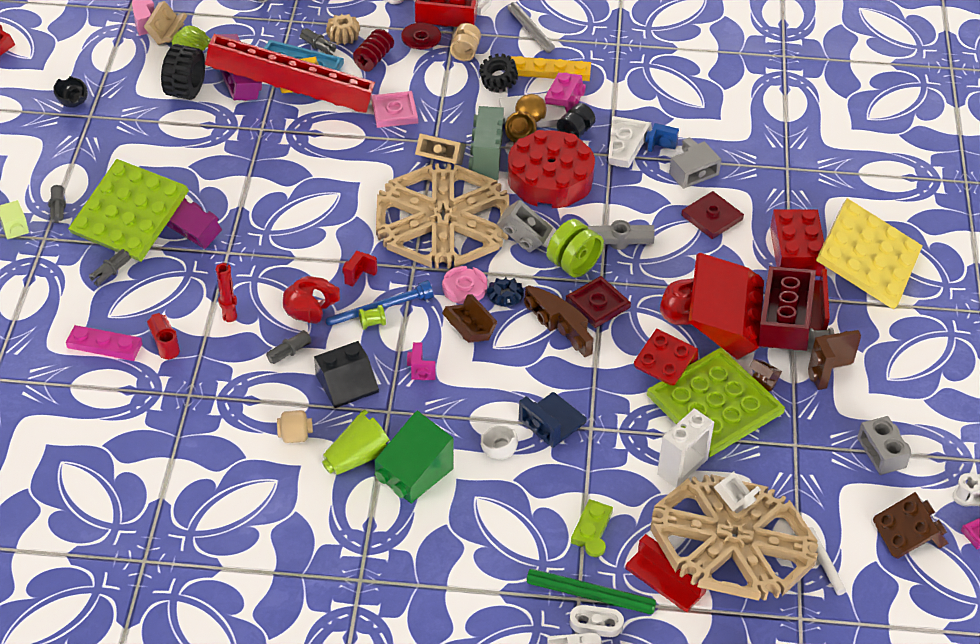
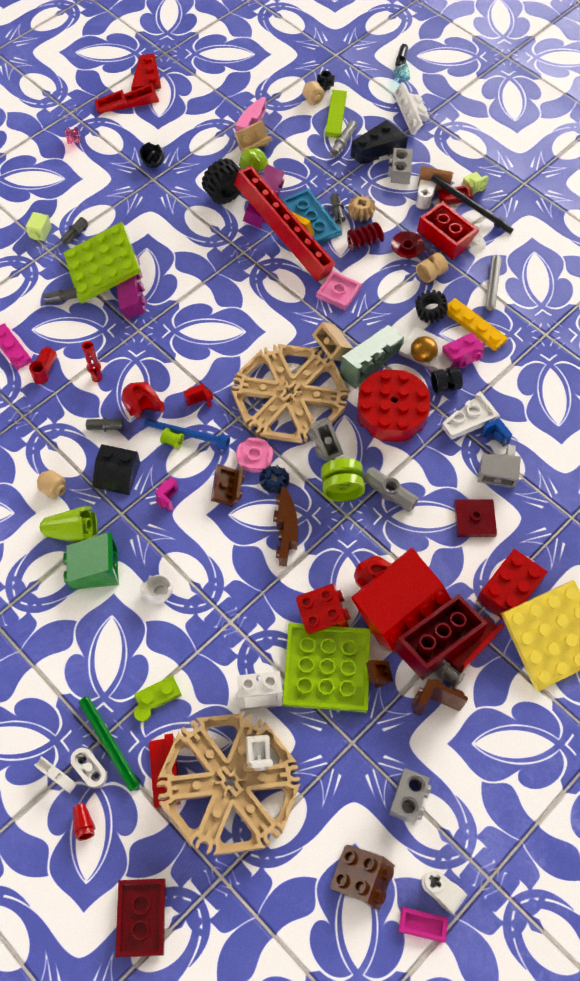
camera: 40 degrees right, 15 degrees up
pearl gold hair [504,111,537,143] -> none
dark blue bracket [518,392,587,448] -> none
dark red plate [565,276,631,328] -> none
white bar [809,527,847,595] -> none

